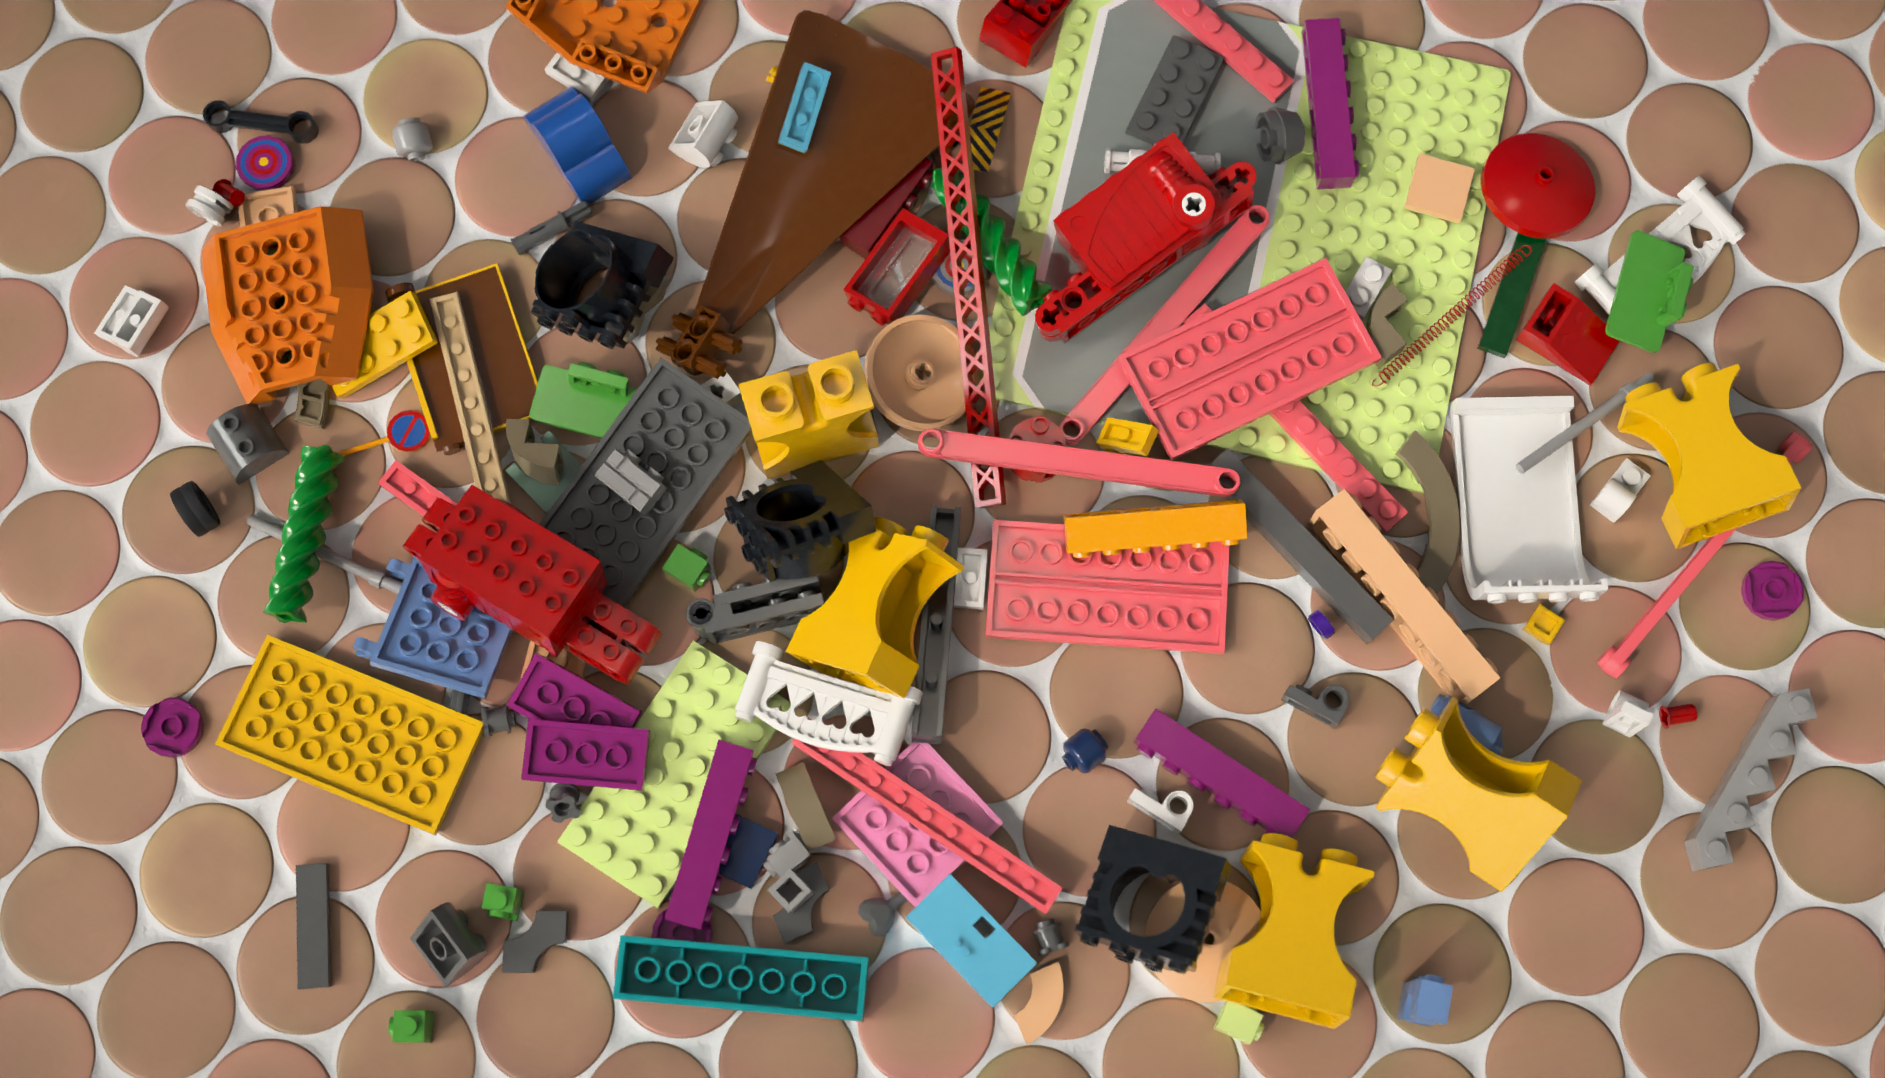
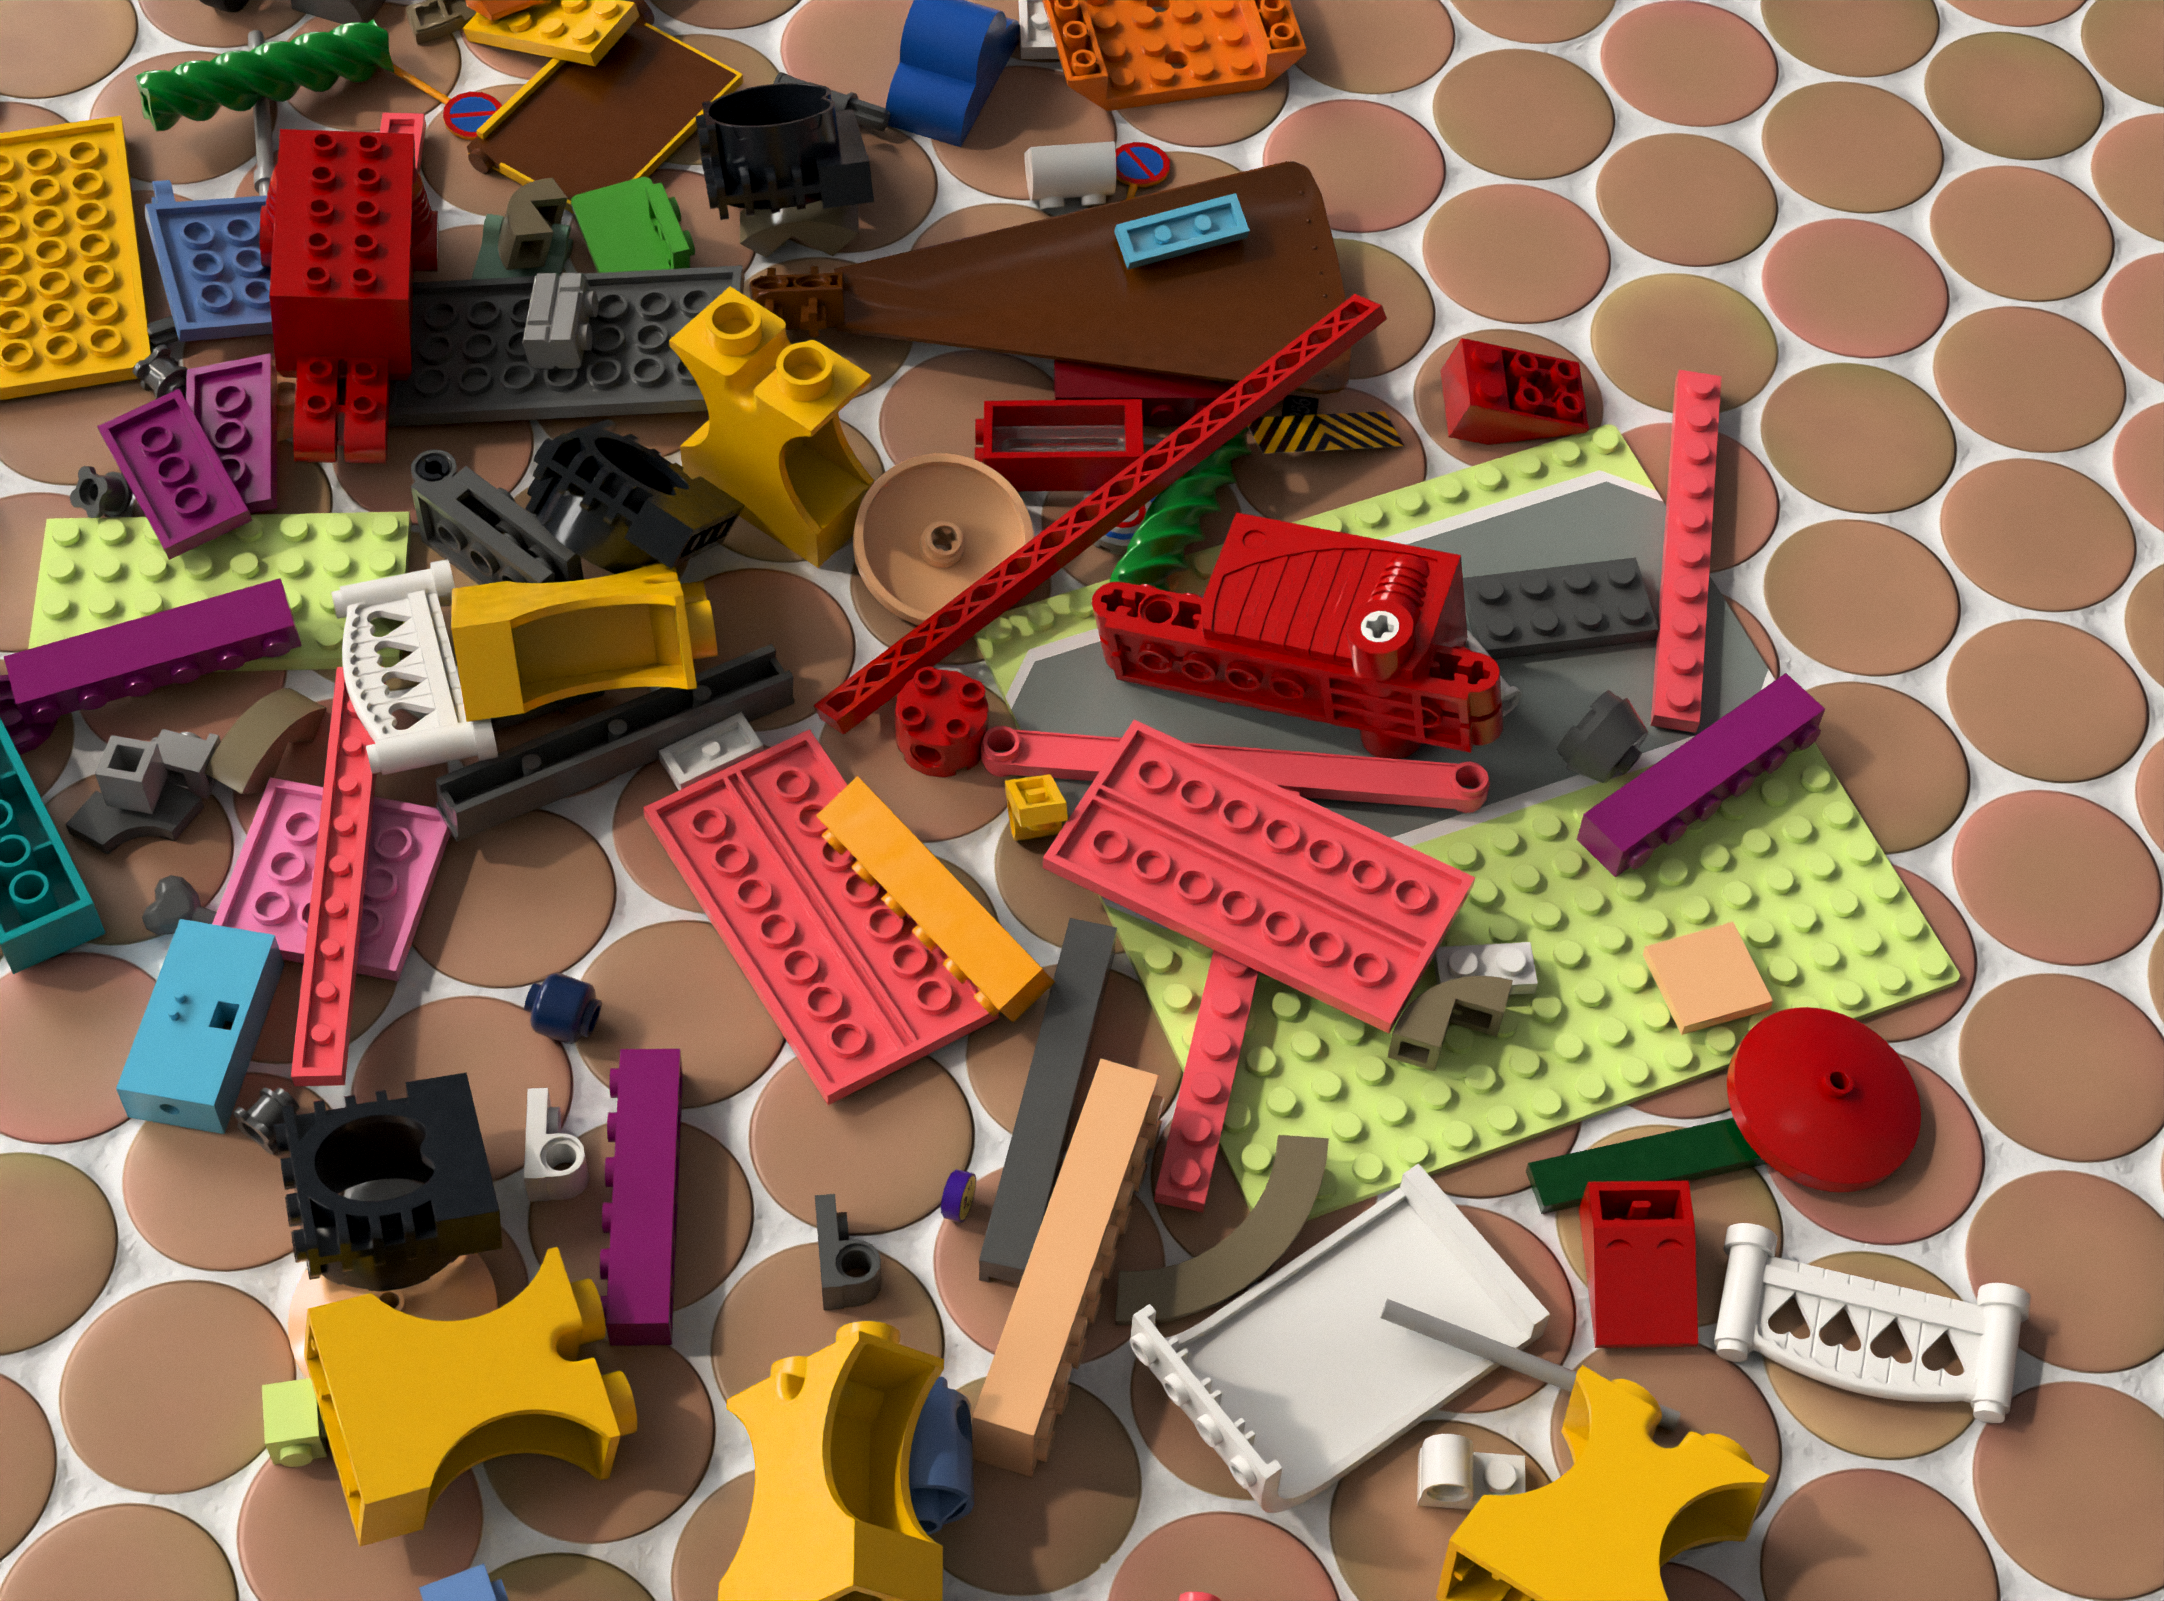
camera: 50 degrees right, 20 degrees down
tan tile [430,292,511,504] -> none
bright green brick [662,544,712,593] -> none
dark blue tile [717,813,779,890] -> none
coral piece [918,429,1240,497] -> none
light nougat tile [1014,962,1064,1045] -> none
red piece [1372,245,1532,387] -> none
yellow tile [1522,604,1565,646] -> none
bright green bracket [1605,230,1694,353] -> none
none -> piece [1115,142,1170,200]

